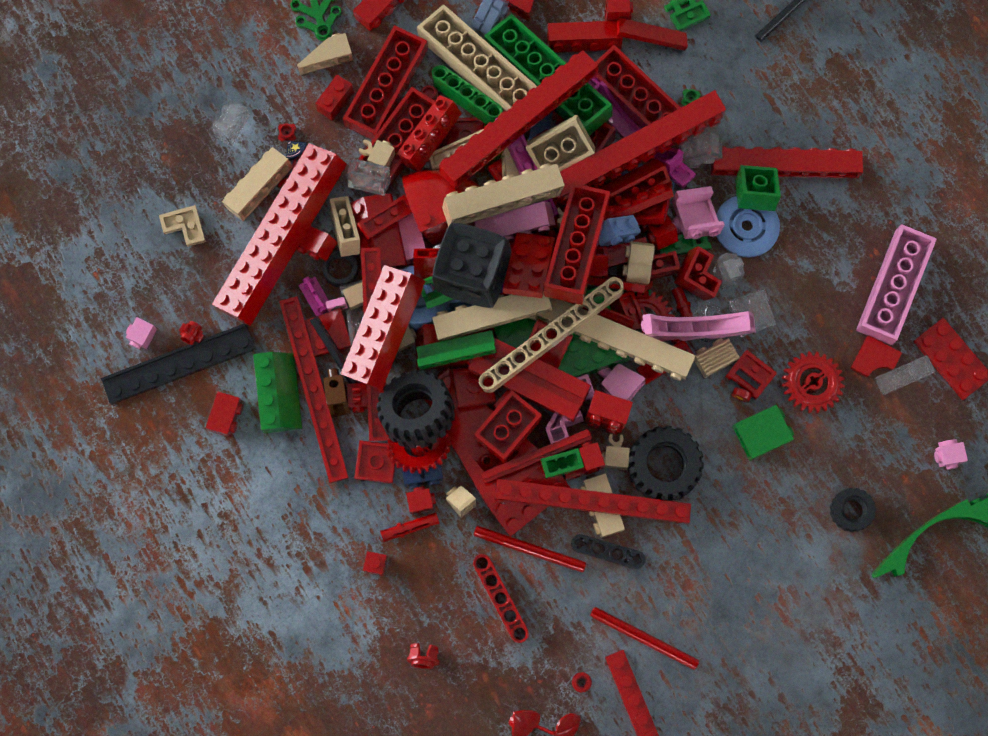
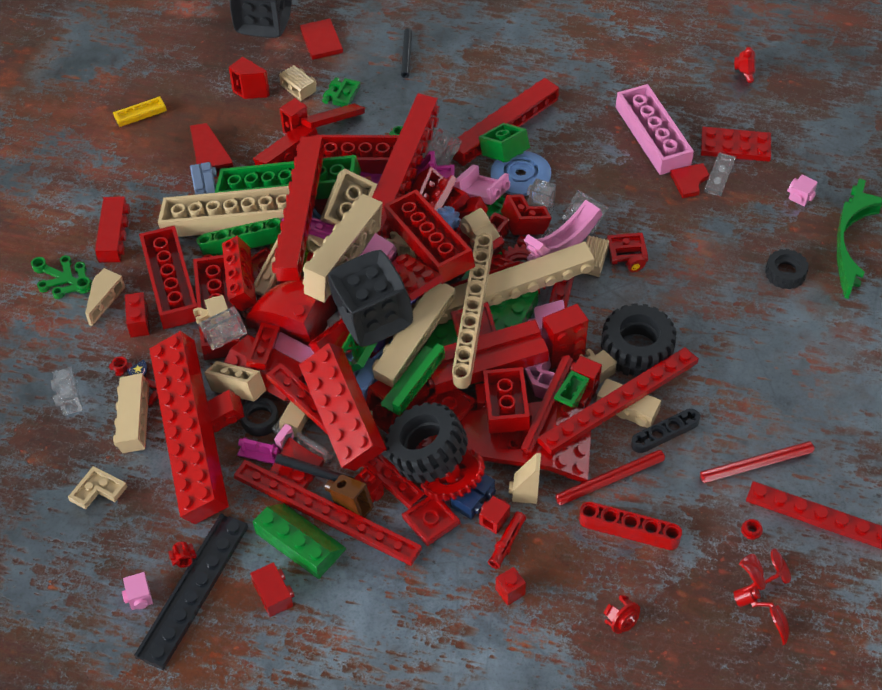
camera: 40 degrees left, 25 degrees down
green brick [732,405,794,461] -> none
red gear [781,351,845,414] -> none

